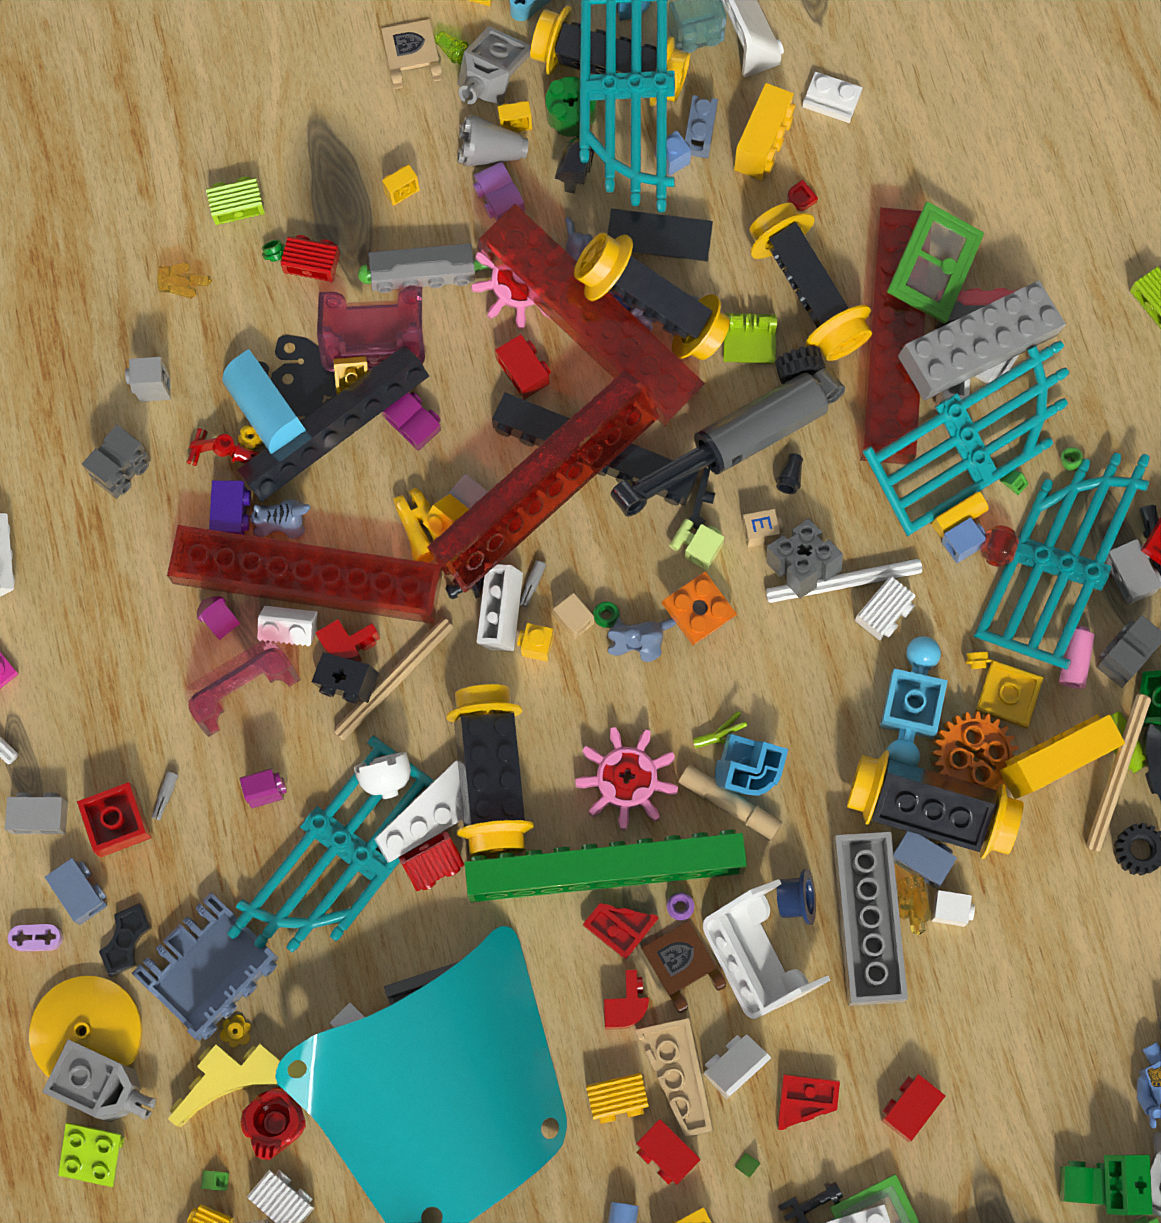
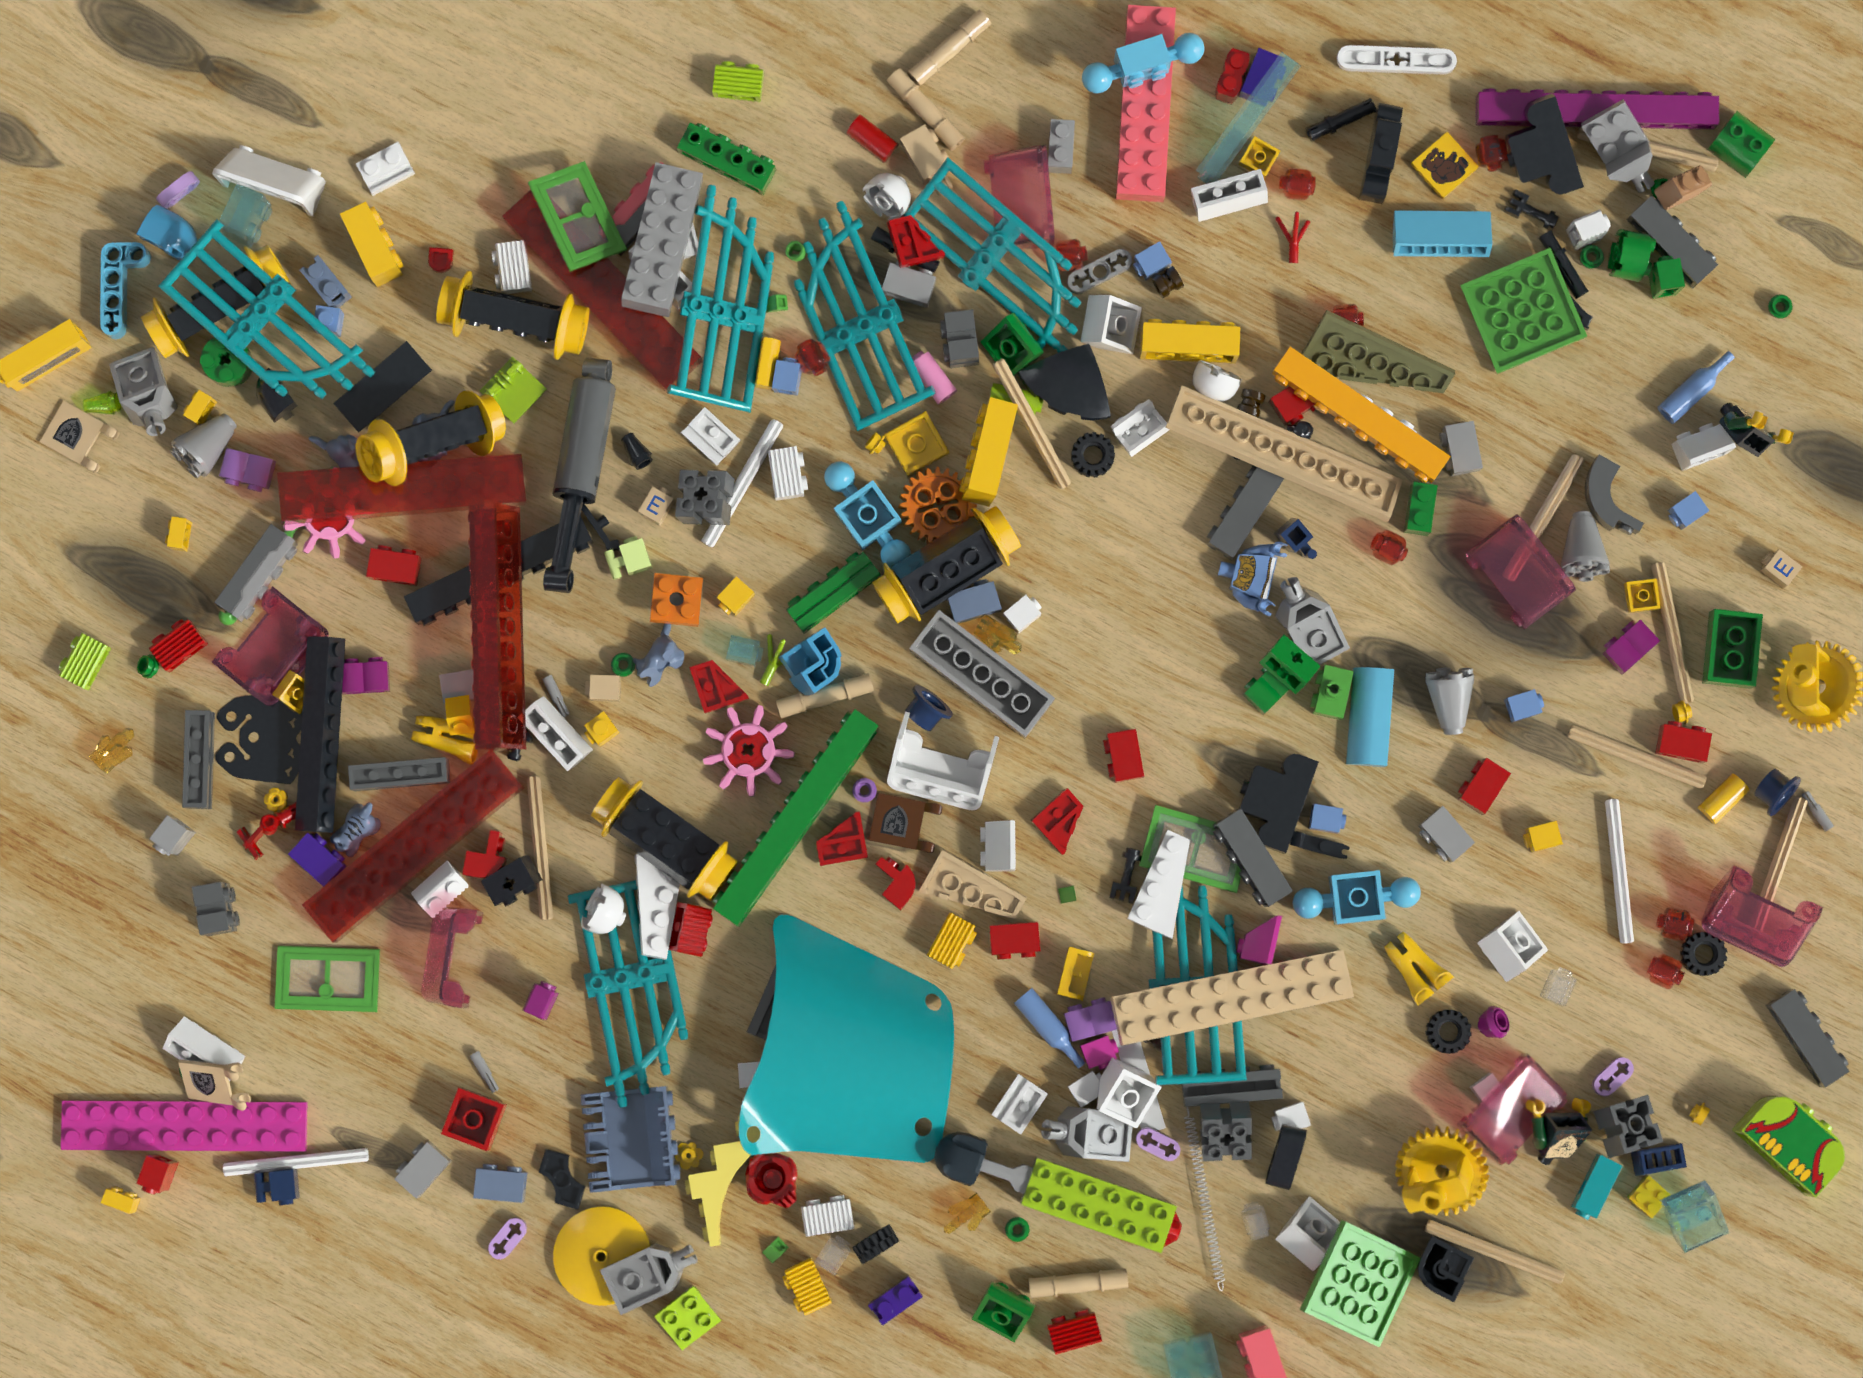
camera: 50 degrees left, 10 degrees up
magenta tile [196,596,240,640] -> none
medium azure brick [222,349,306,454] -> none
black tyre [775,346,826,384] -> none
none -> dark grey brick [182,710,215,809]
none -> bright green door [275,946,380,1012]
none -> dark grey brick [348,757,451,792]
none -> white brick [492,240,532,294]
none -> green brick [677,123,776,195]
none -> white plate [681,407,741,466]
none -> red wing [689,660,749,714]
none -> yellow brick [717,576,755,616]
none -> clear light blue brick [726,635,764,667]
none -> green brick [786,551,881,634]

